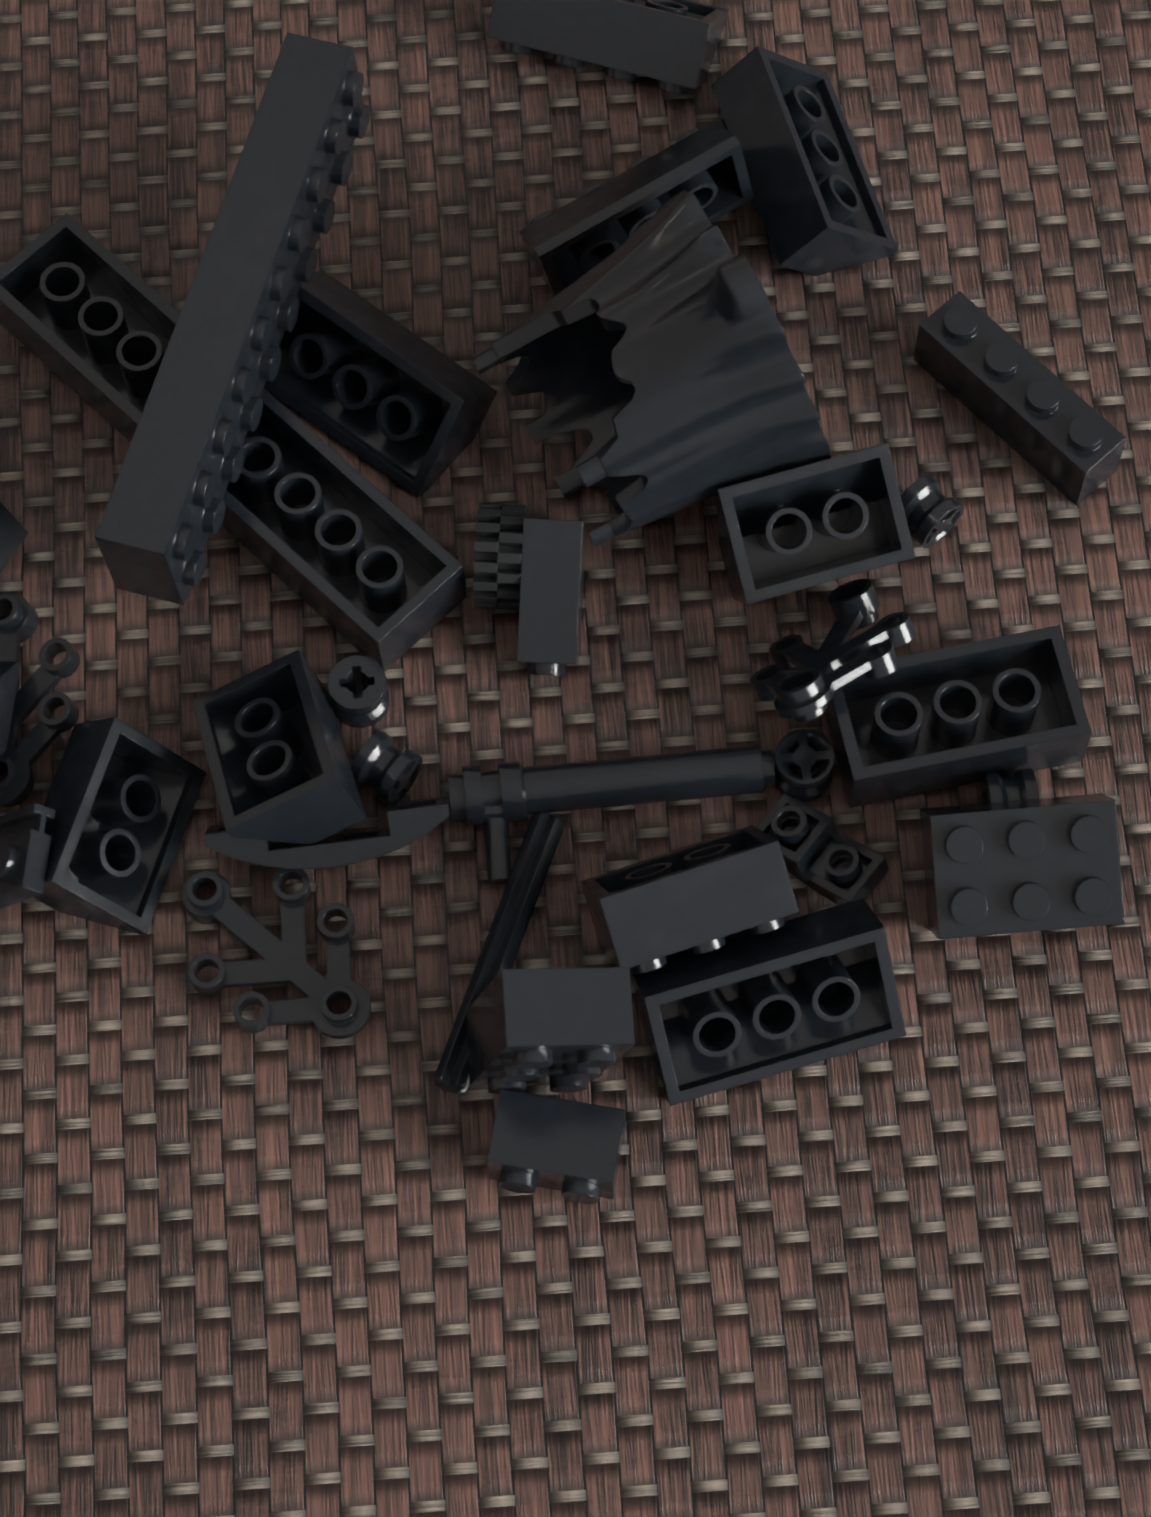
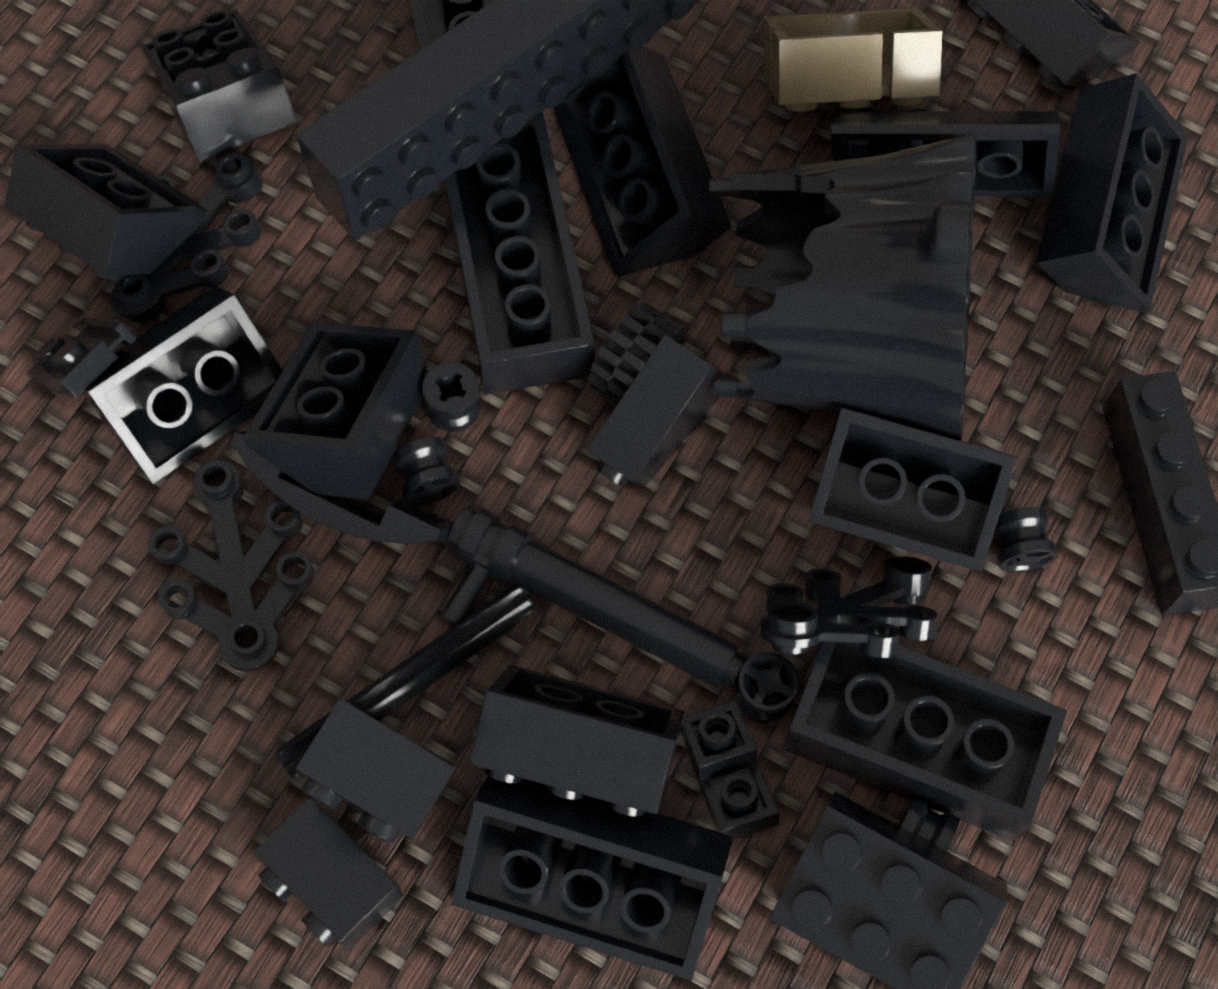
camera: 30 degrees right, 0 degrees up
none -> dark tan piece [764,8,942,112]

